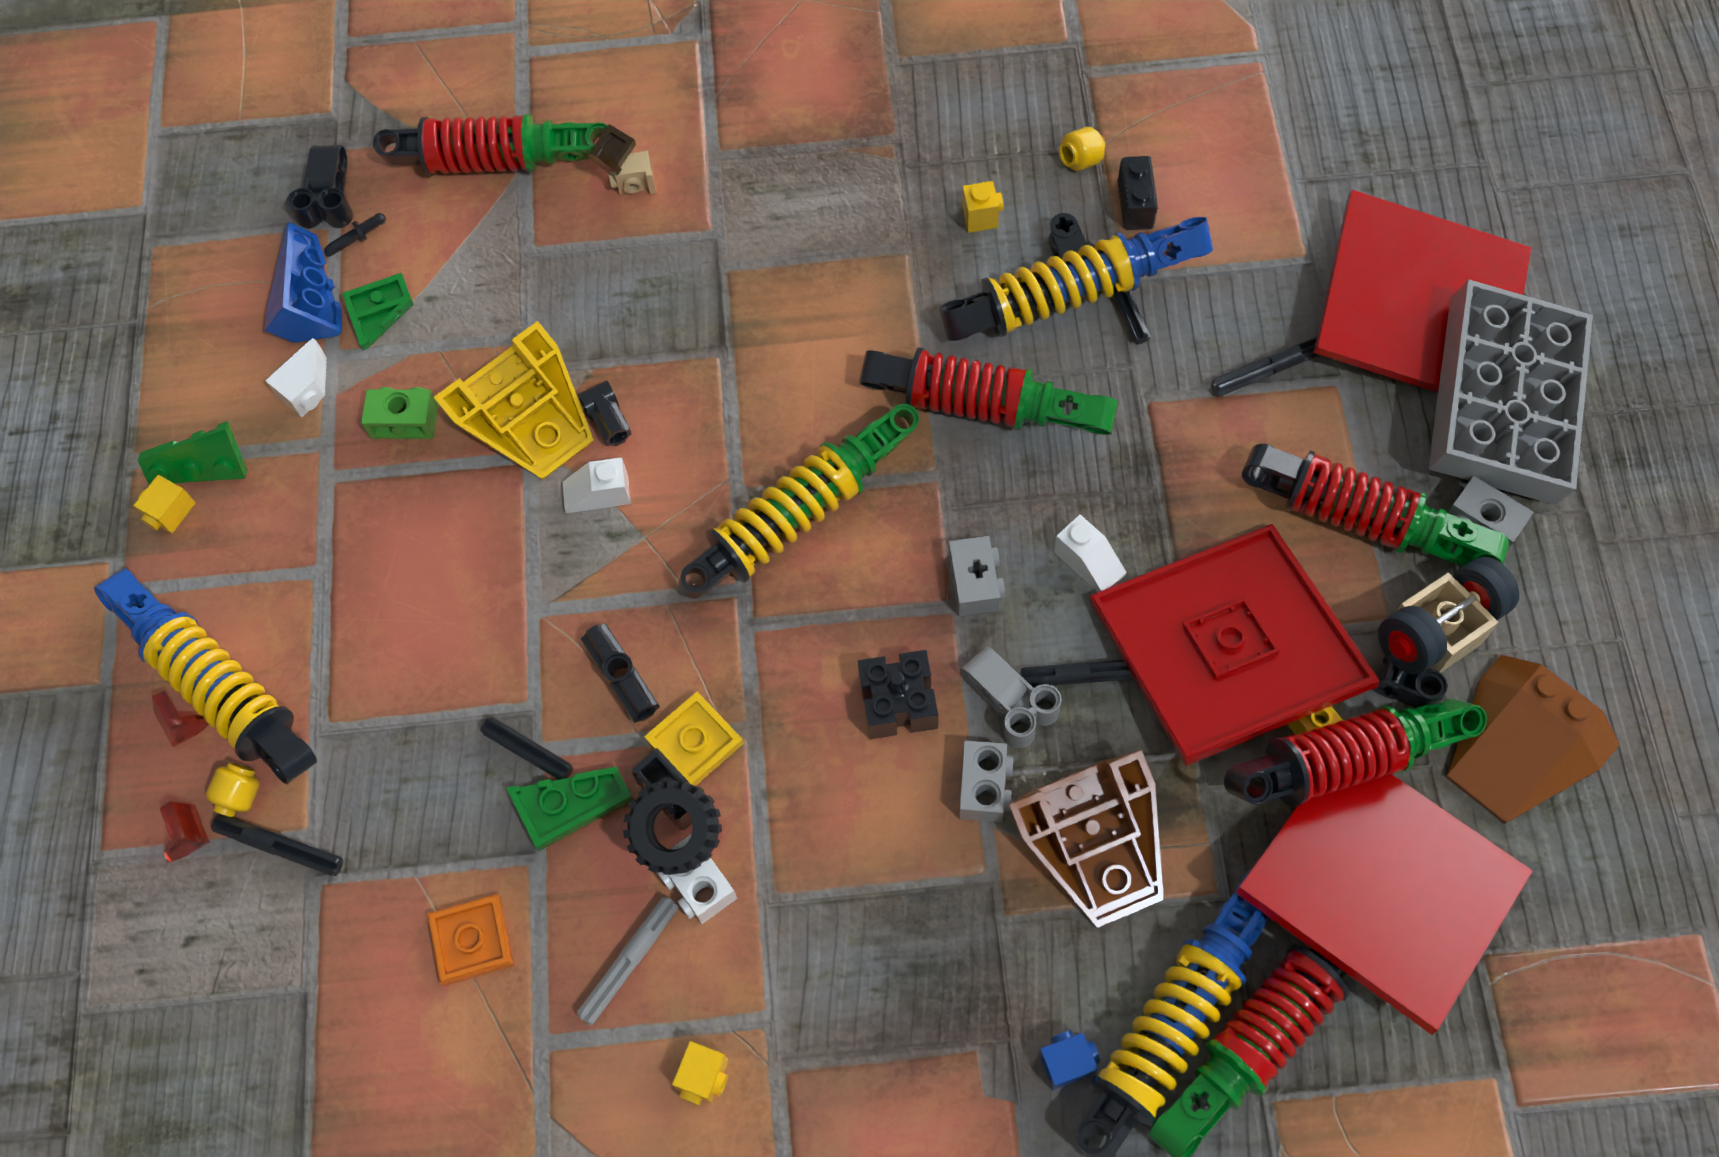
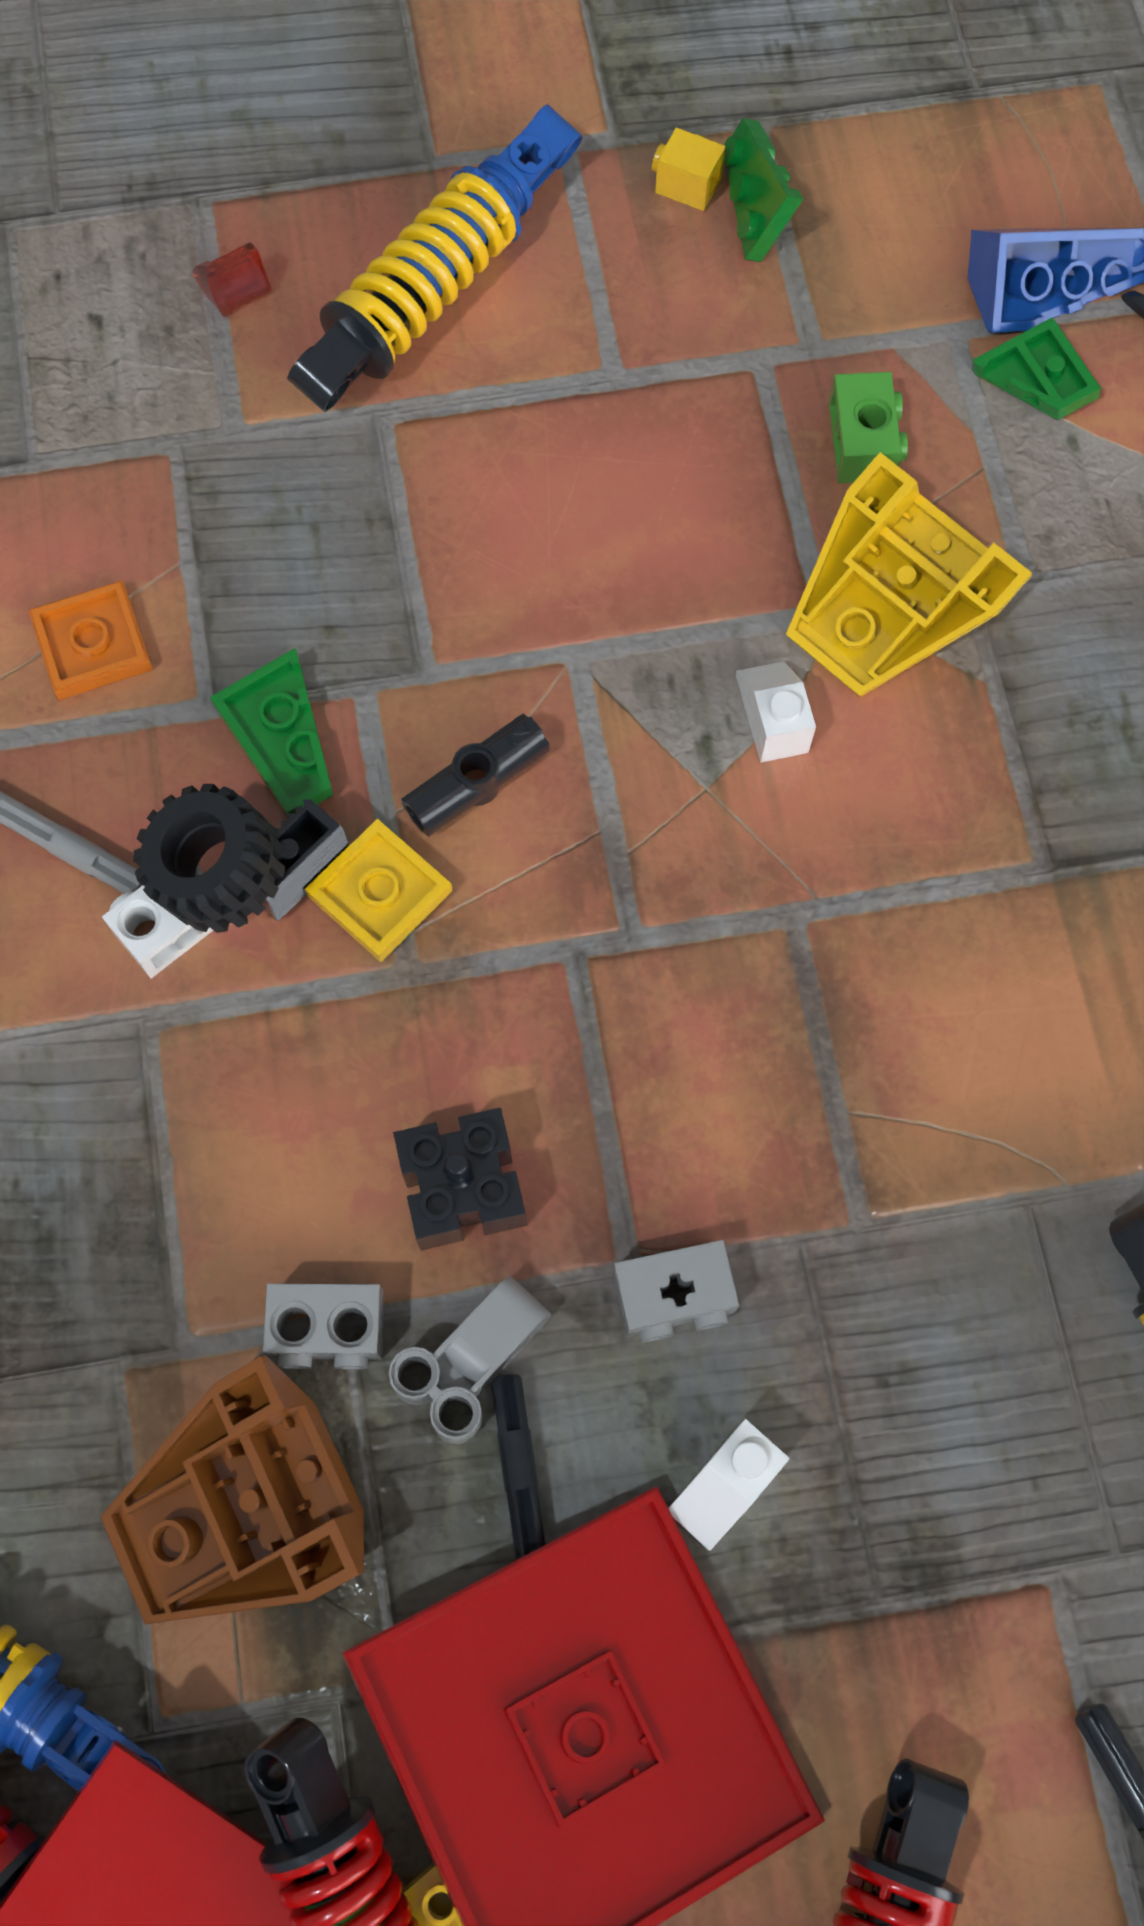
camera: 80 degrees right, 5 degrees up
clear red tile [152,691,208,747] -> none
yellow head [206,762,260,817] -> none
black axle [211,814,344,876] -> none
white slope [265,338,327,418] -> none
black axle [480,717,573,780] -> none
black piece [578,380,632,446] -> none
piece [679,404,919,599] -> none
piece [859,347,1118,435] -> none

